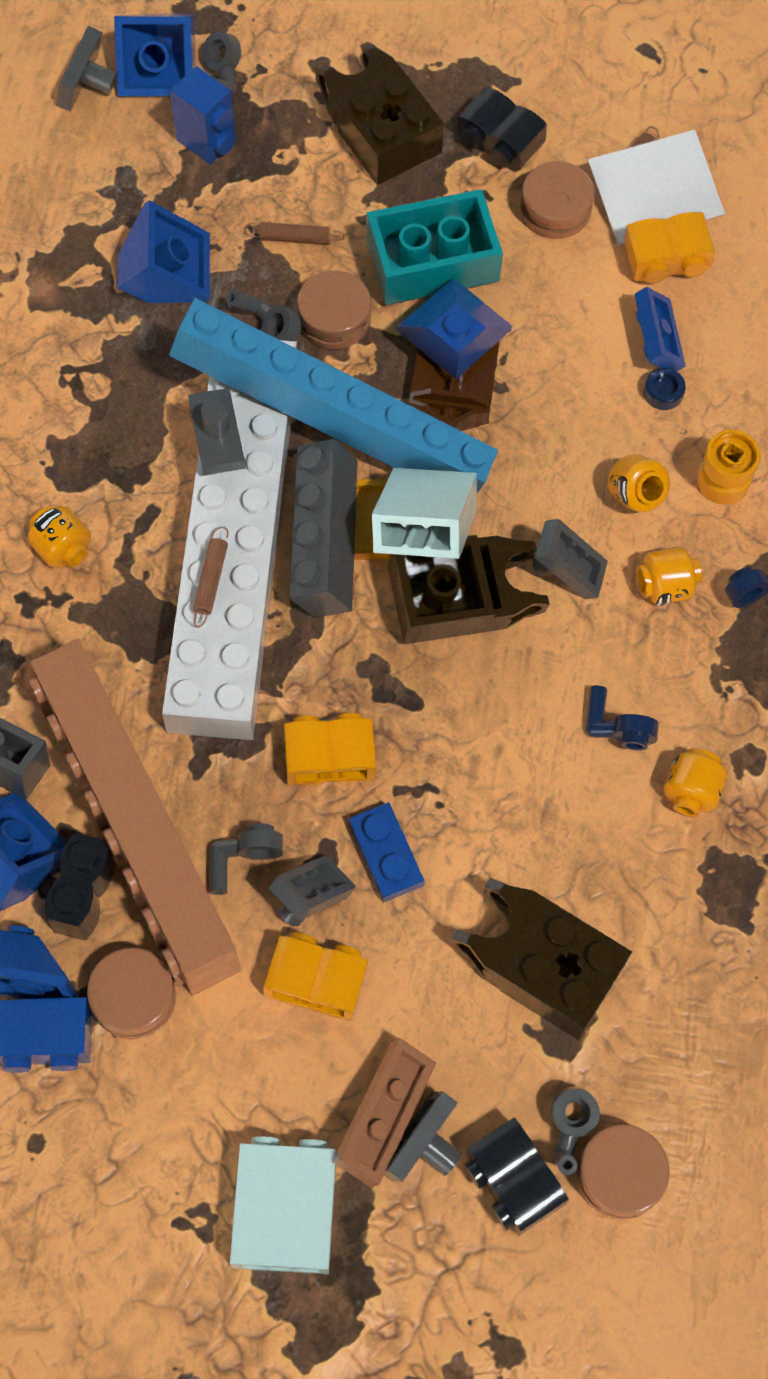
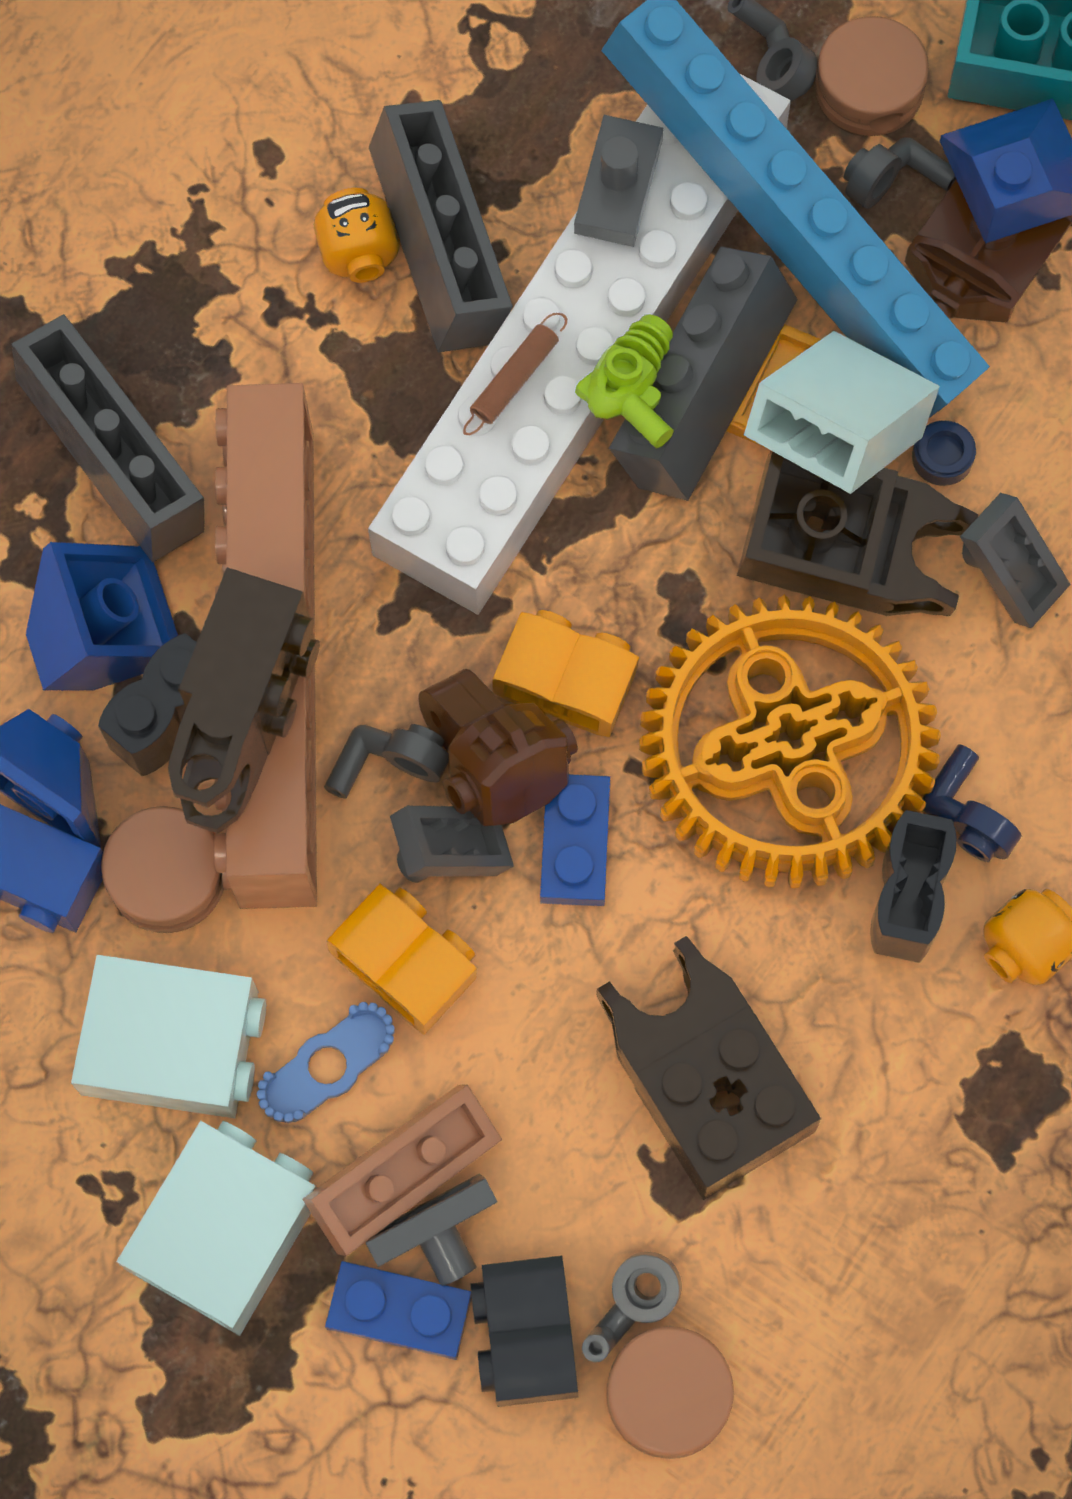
camera: 30 degrees right, 5 degrees up
none -> light aqua brick [71,955,266,1119]
none -> dark brown brick [168,567,320,833]
none -> medium blue piece [257,1002,395,1123]
none -> blue plate [325,1261,472,1360]
none -> dark grey brick [368,100,513,353]
none -> reddish brown piece [418,669,578,827]
none -> lime piece [575,314,674,448]
none -> light orange gear [639,594,941,889]
none -> dark grey plate [843,137,956,209]
none -> black brick [870,810,957,963]
none -> dark blue tile [912,420,976,486]

